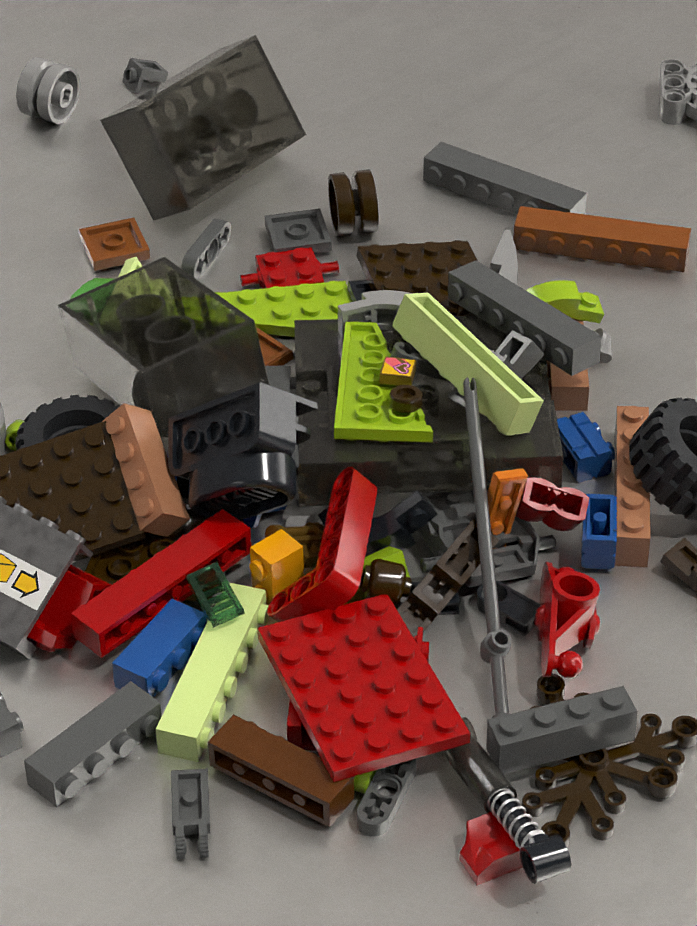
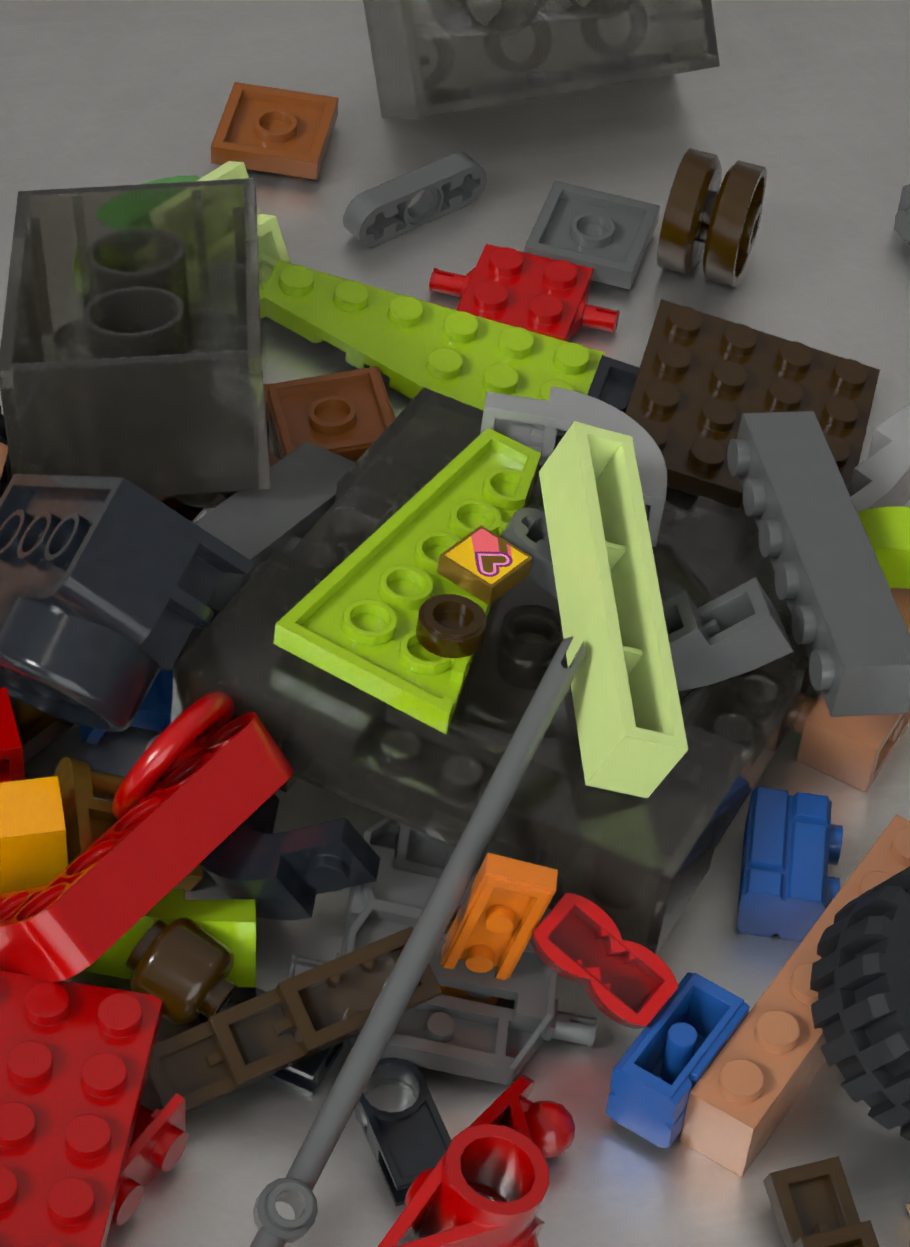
camera: 25 degrees right, 5 degrees up
none -> red plate [112,691,235,820]

